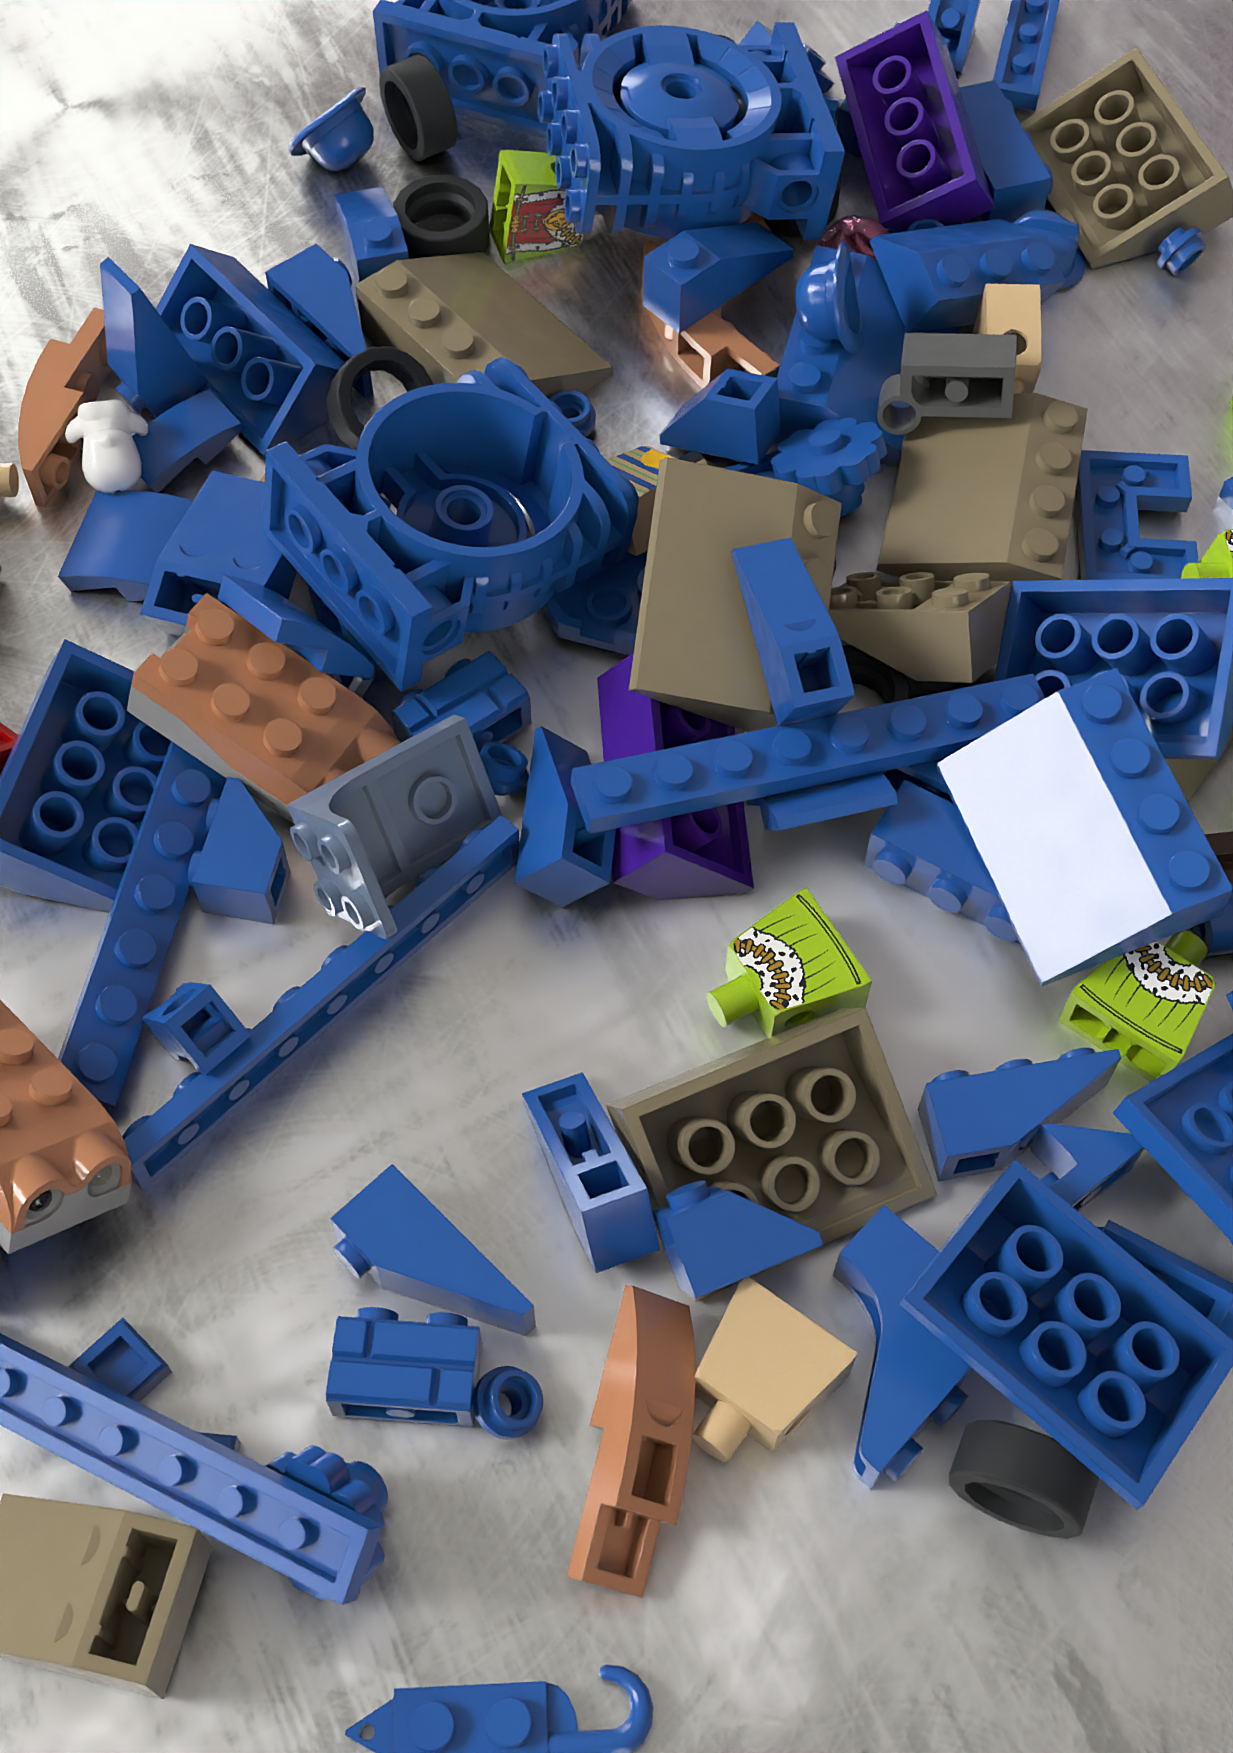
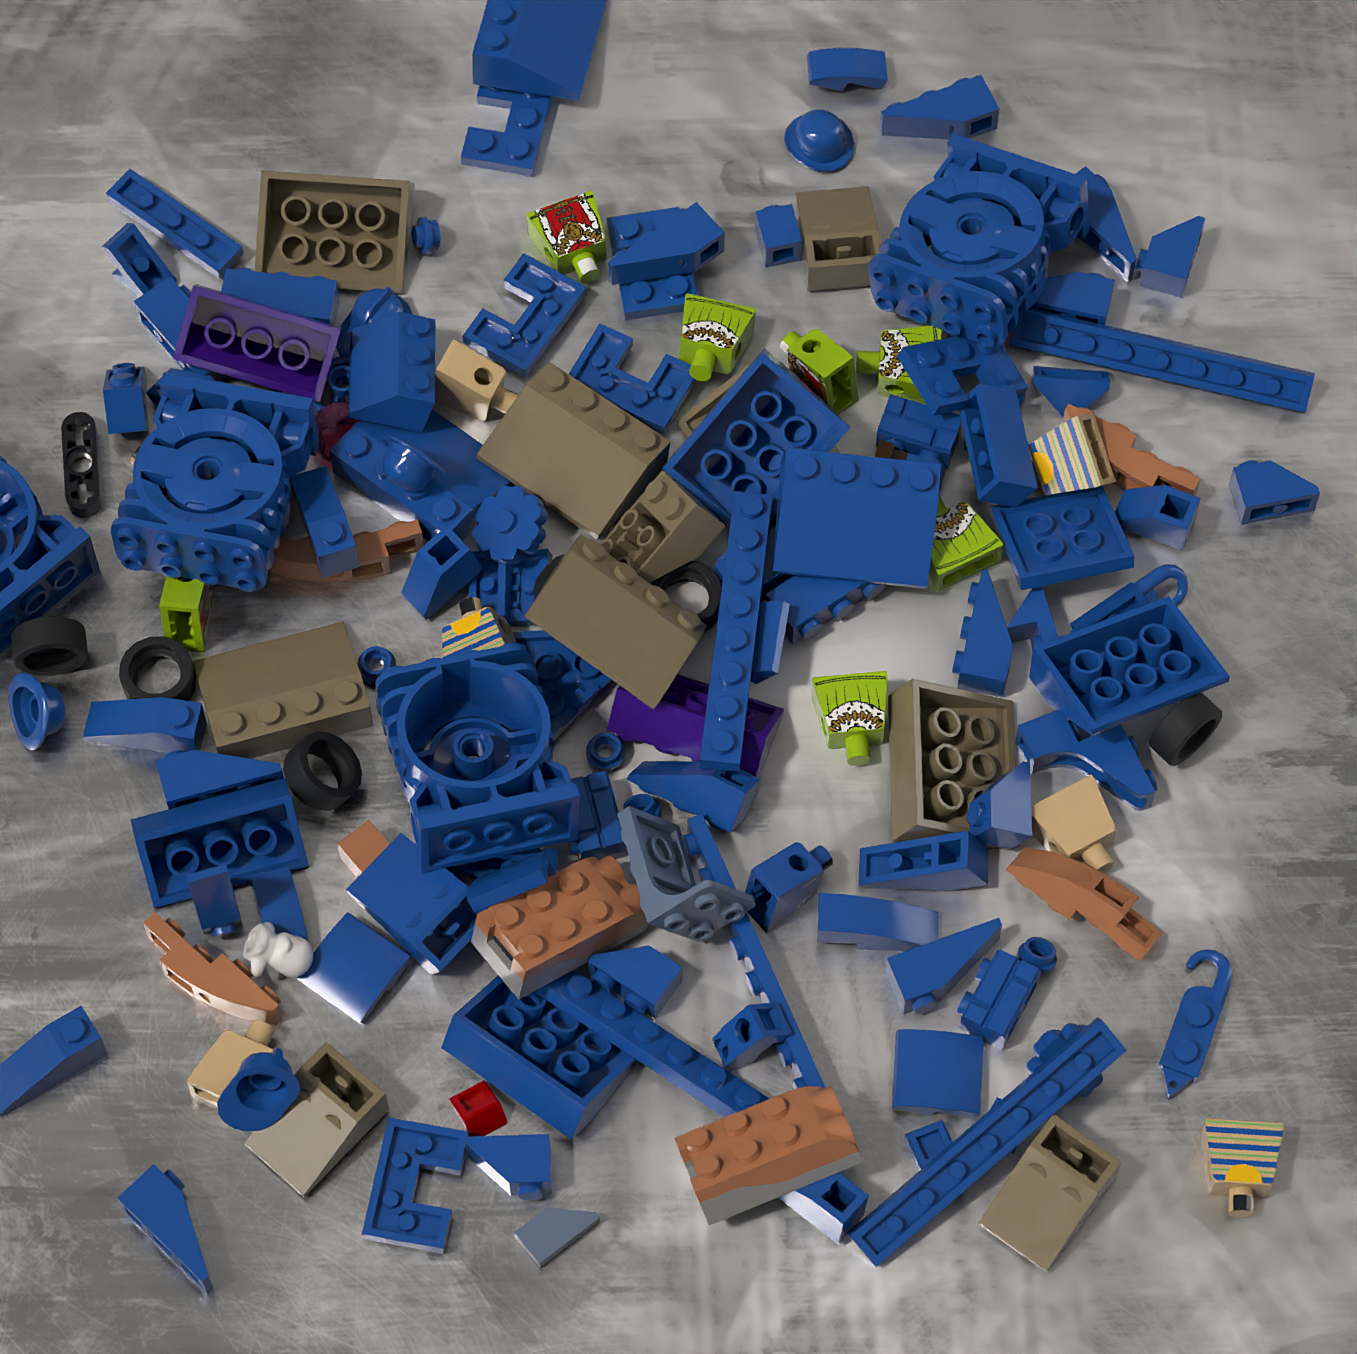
camera: 65 degrees left, 5 degrees up
blue slope [731,538,855,726] -> none
dark grey hinge [877,333,1017,435] -> none
none -> blue plate [462,253,587,378]
none -> blue plate [586,732,625,771]
none -> blue torso [745,842,833,934]
none -> blue slope [817,893,938,951]
none -> blue slope [892,1029,983,1119]

